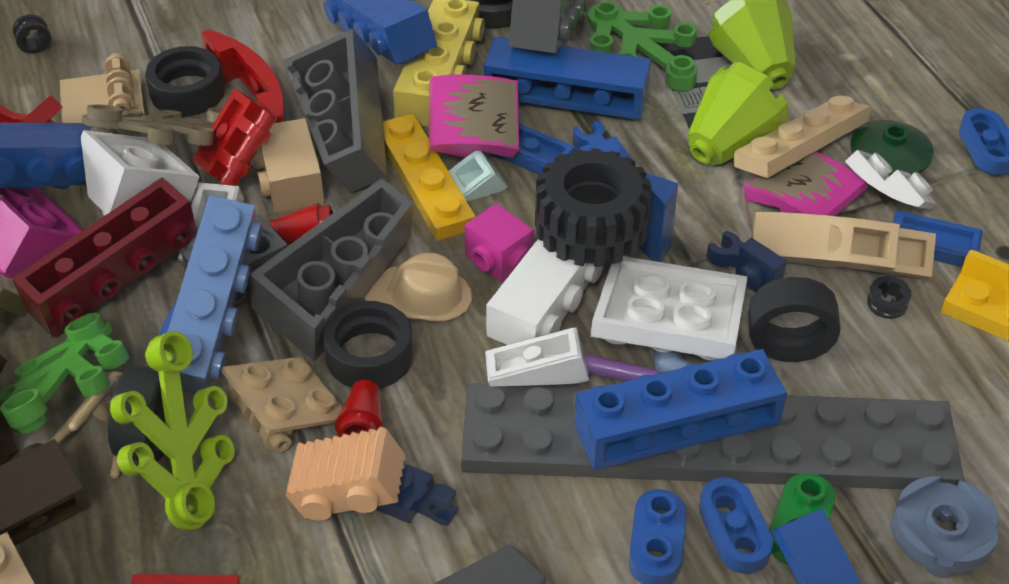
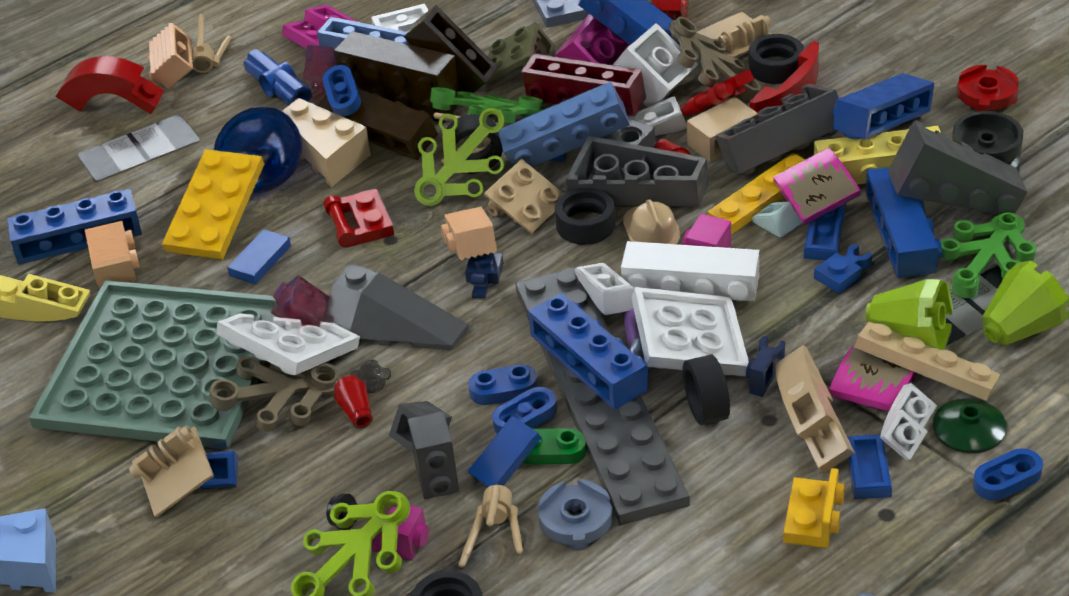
camera: 75 degrees right, 5 degrees down
red cone [335,380,384,437] -> none
black tyre [535,148,652,267] -> none
blue slope [638,173,679,262] -> none
black bush [867,276,911,319] -> none

